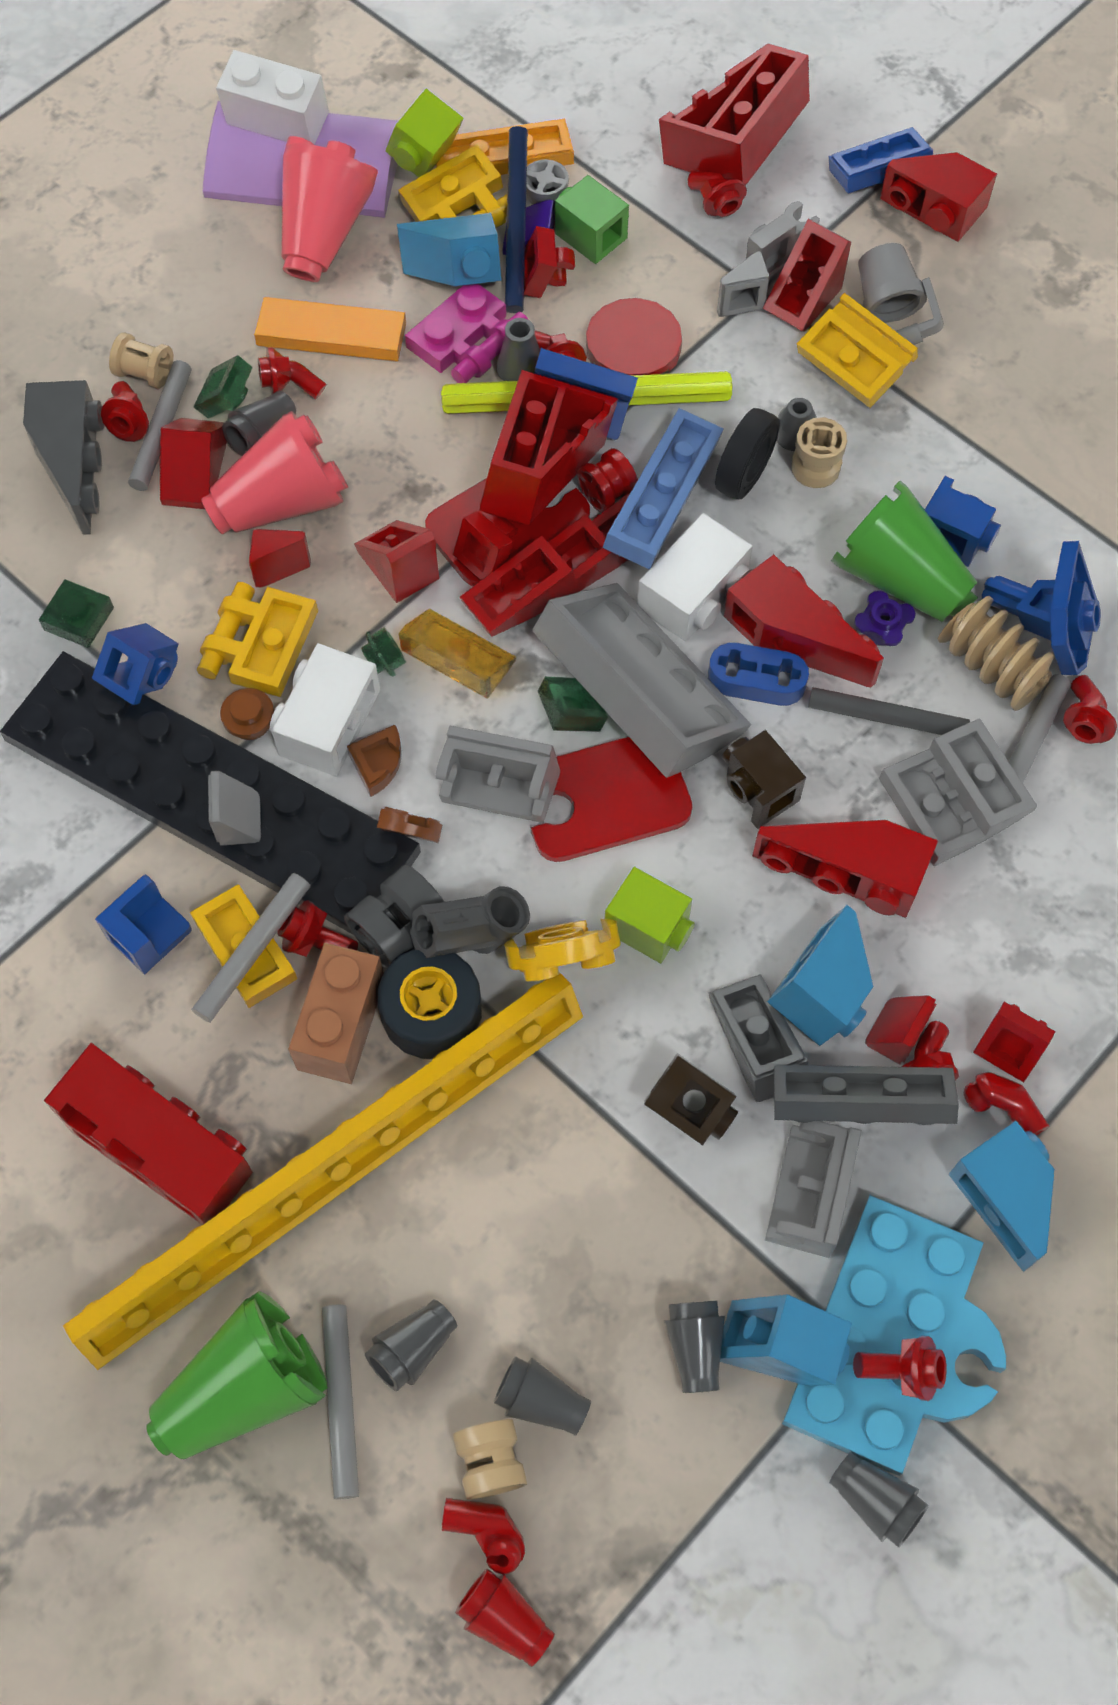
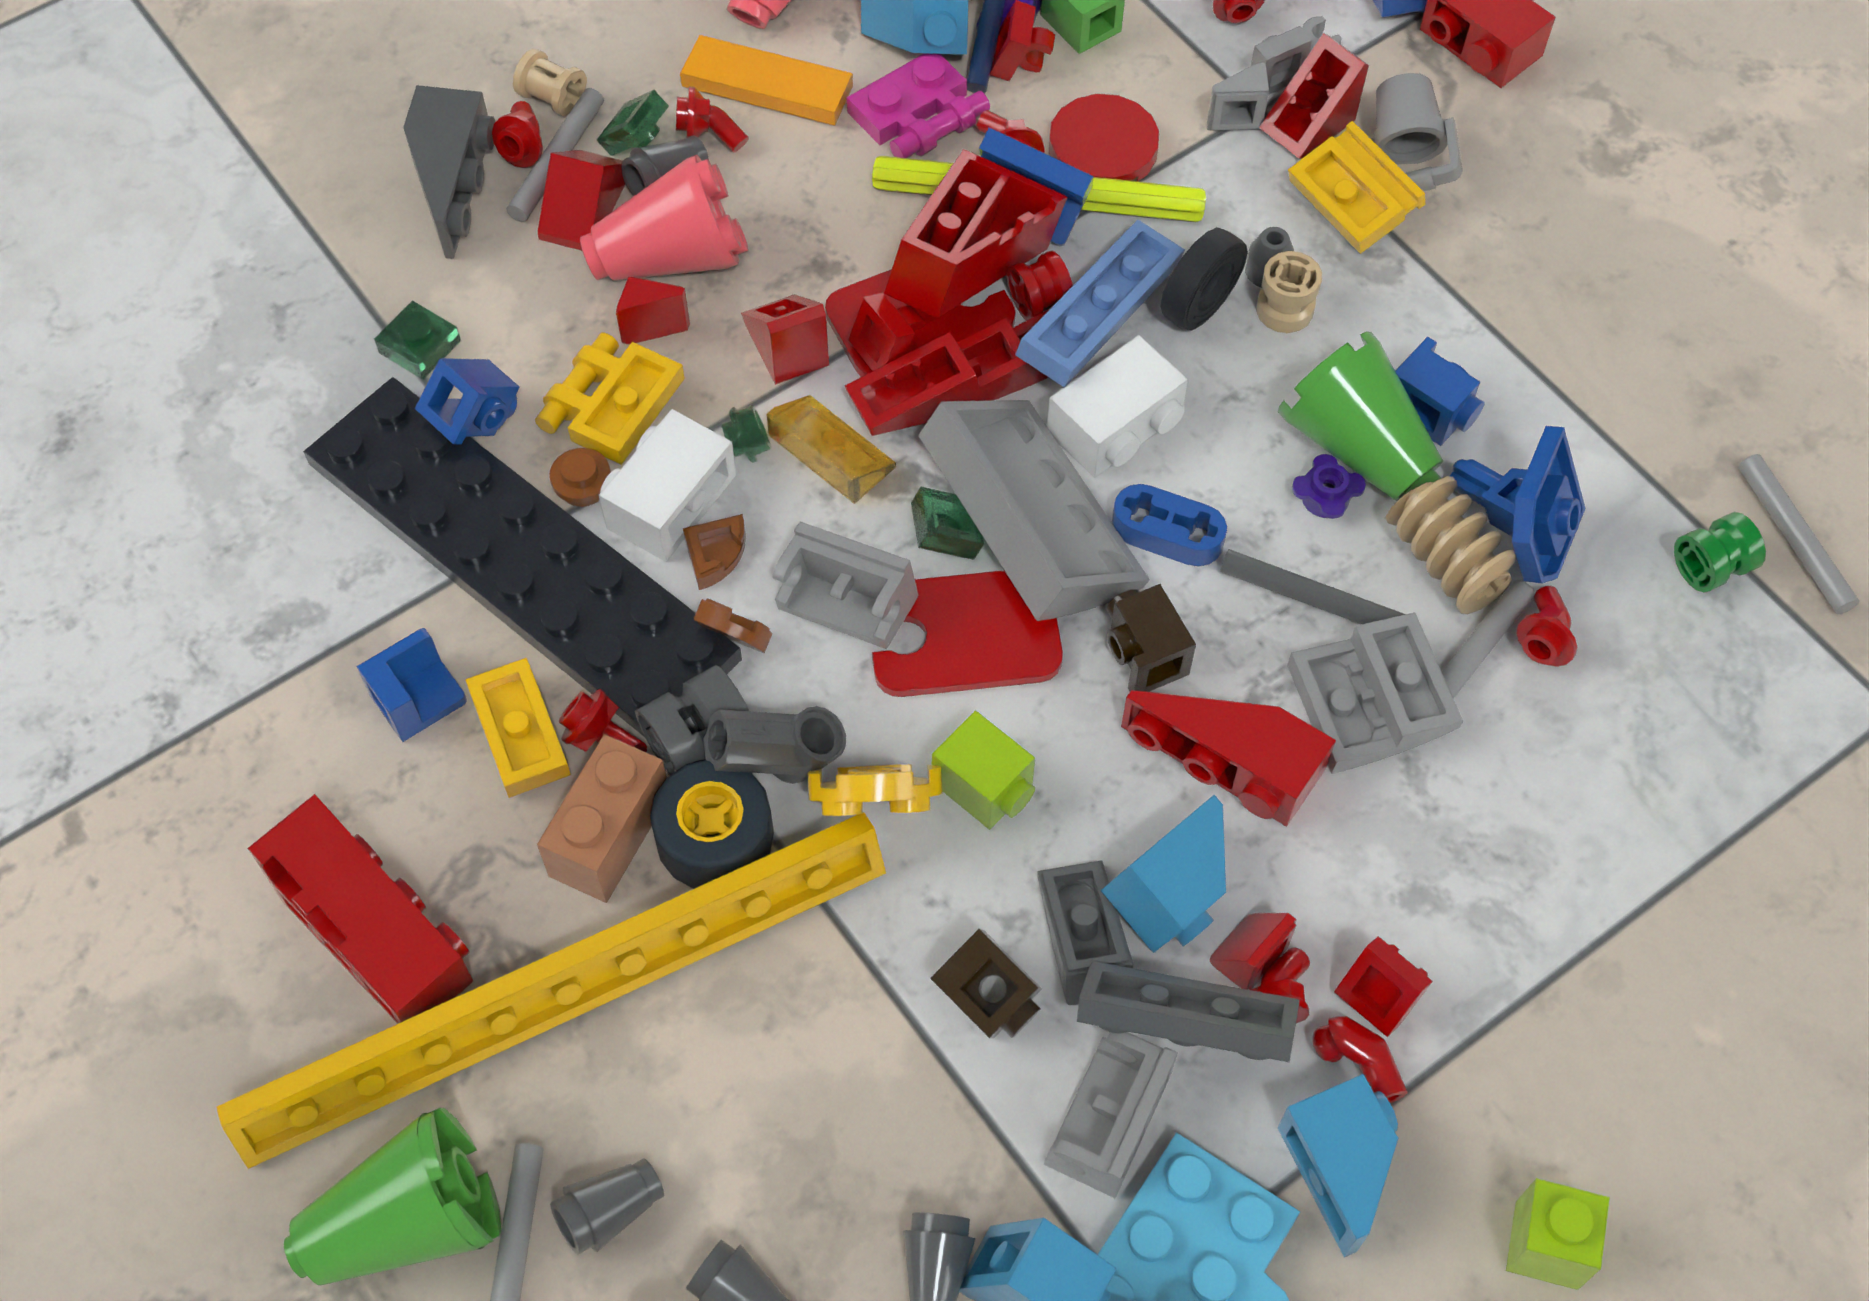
camera: 10 degrees right, 5 degrees down
light grey bar [191,873,310,1023] -> none
light grey slope [208,771,261,845] -> none
dark grey cone [497,318,540,381] -> none
red slope [724,554,884,688] -> none

